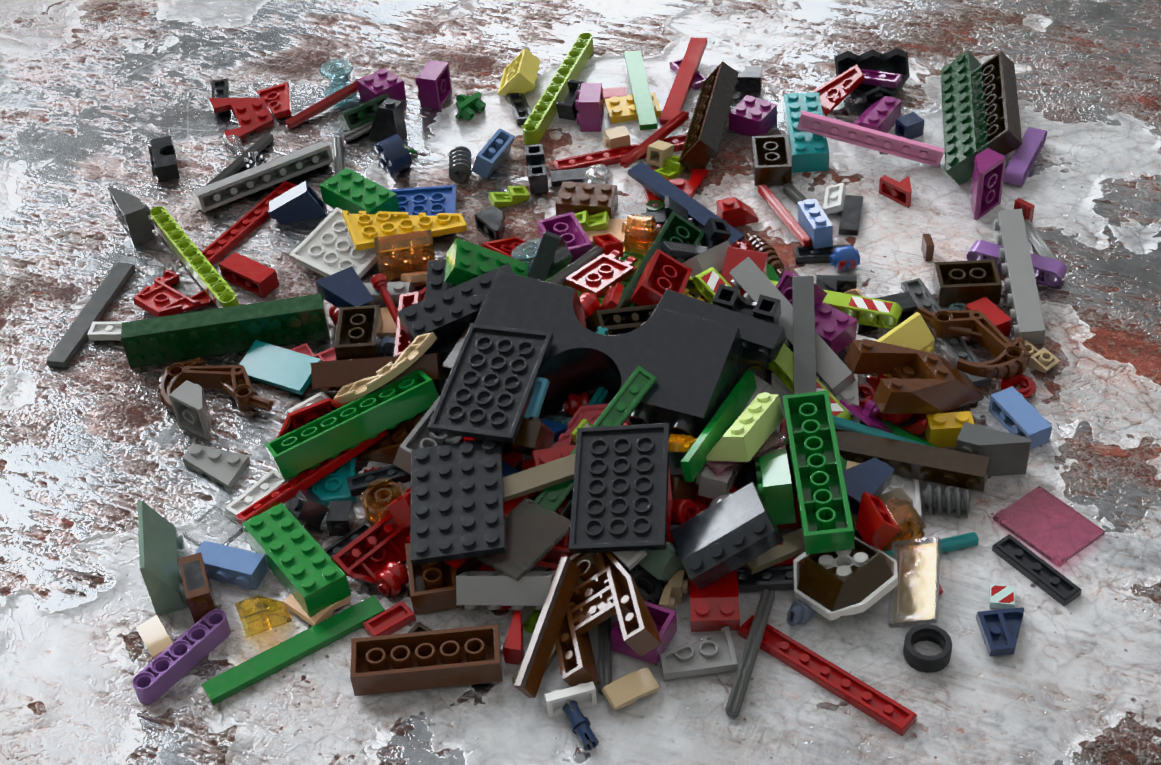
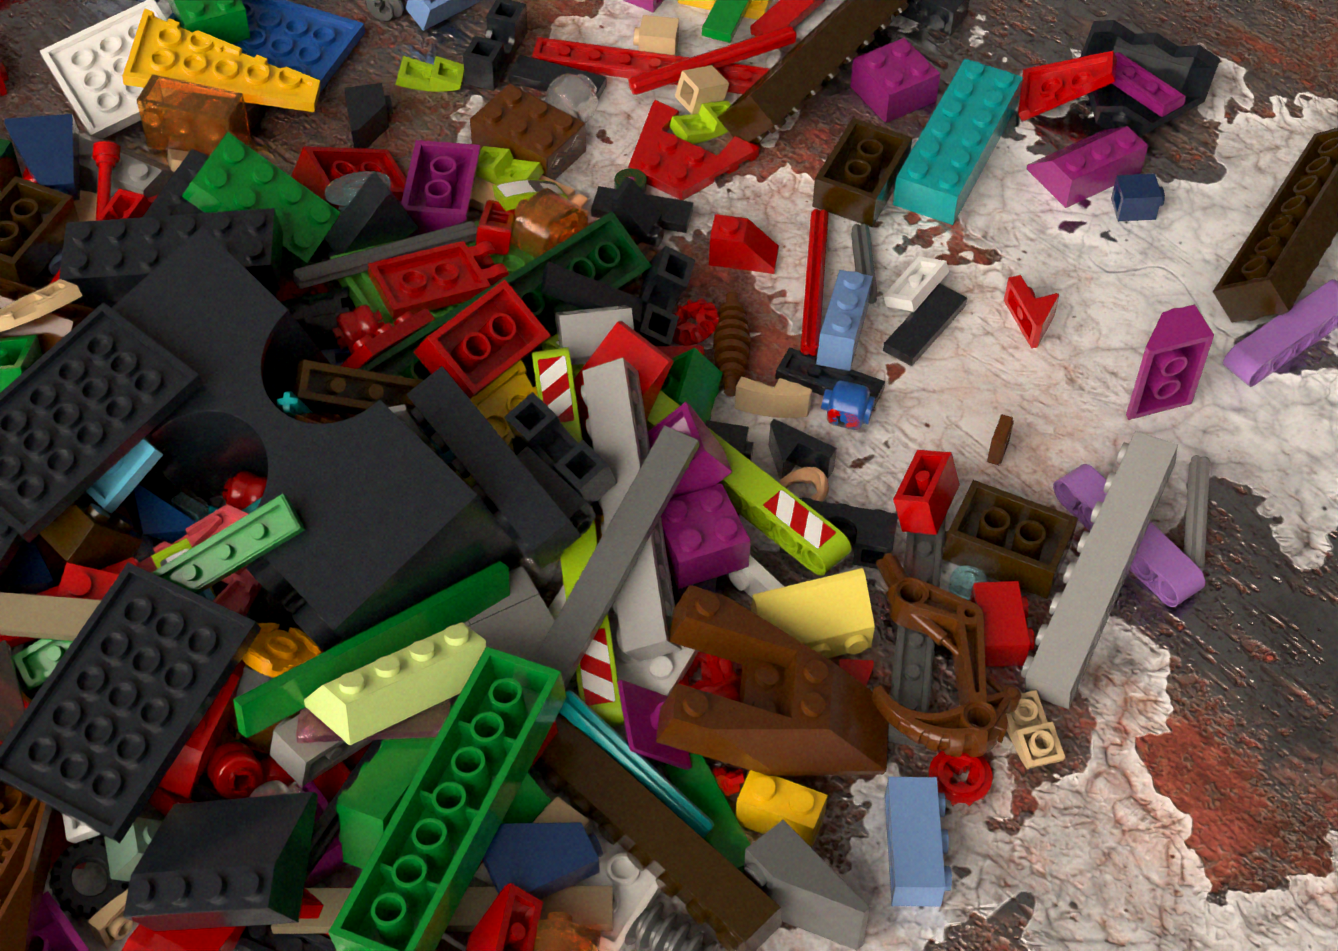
camera: 20 degrees right, 10 degrees up
dark blue tile [628,161,744,244] -> none
bright pink plate [797,110,945,167] -> none
dark green brick [940,51,989,185] -> none
red tile [1014,198,1035,222] -> none
none -> slope [492,179,569,212]
none -> tan slope [735,376,812,418]
none -> red brick [893,450,960,535]

